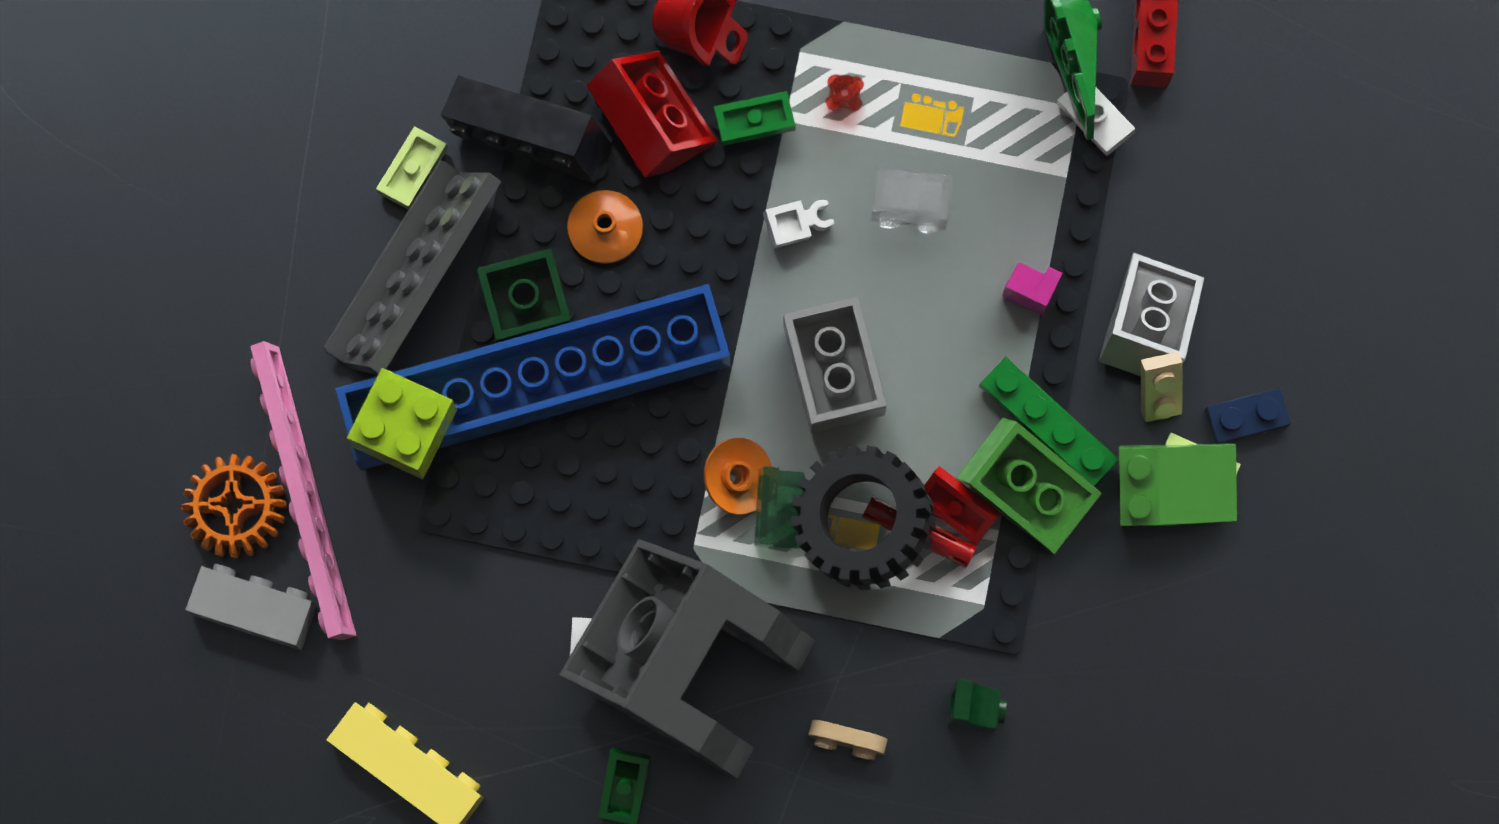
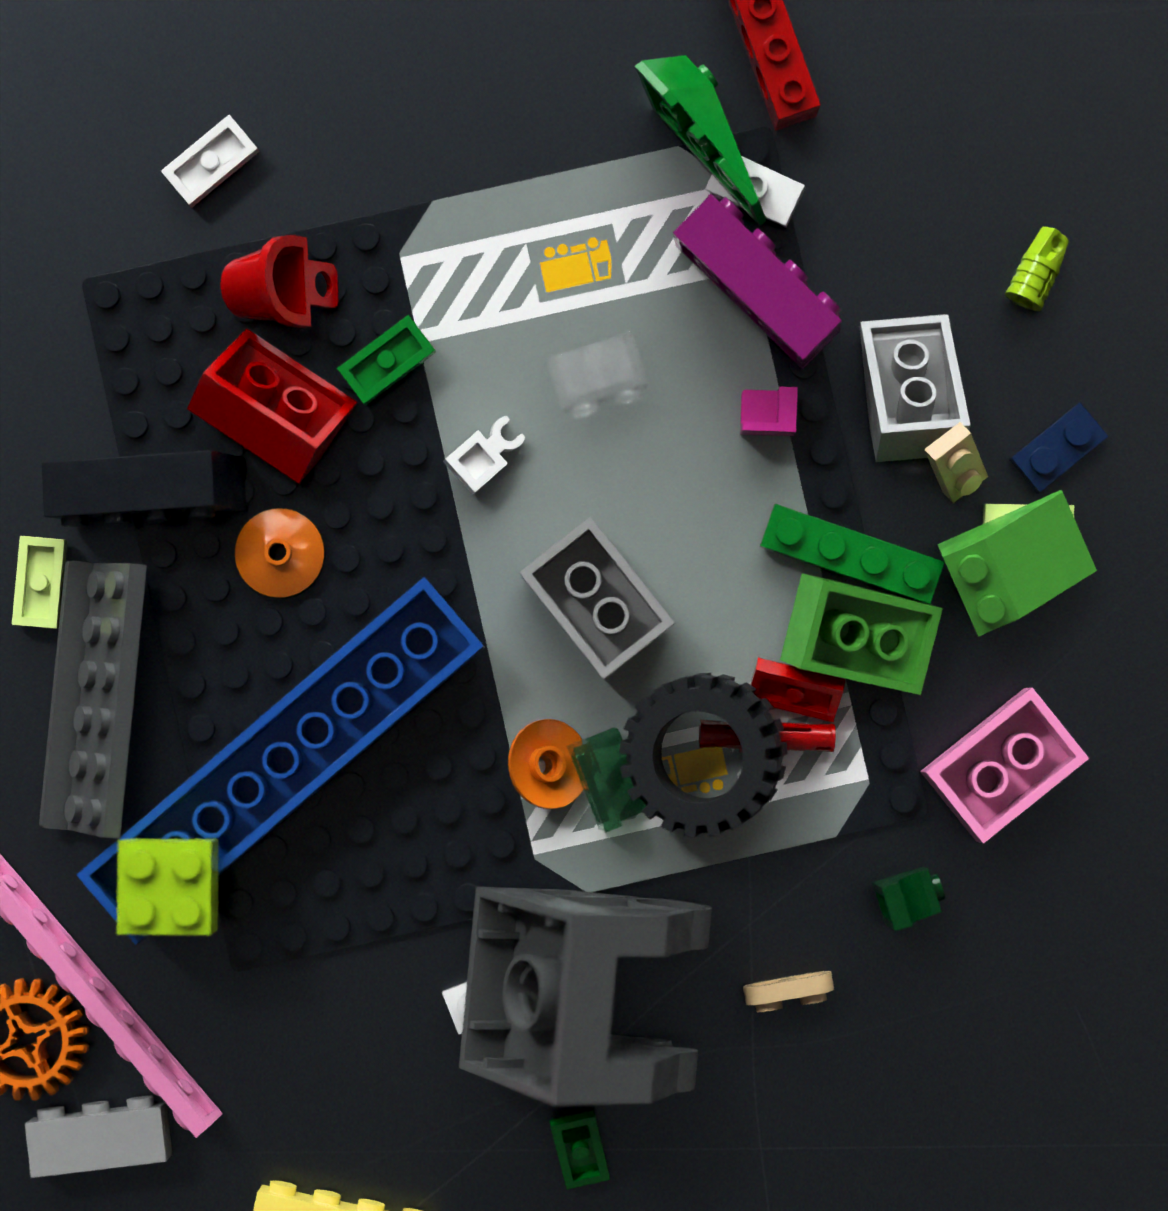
camera: 25 degrees left, 10 degrees up
dark green brick [477,248,571,343] -> none
clear red plate [825,74,864,112] -> none
none -> magenta brick [673,194,842,370]
none -> bright pink brick [920,688,1089,844]
none -> lime hinge [1005,226,1069,311]

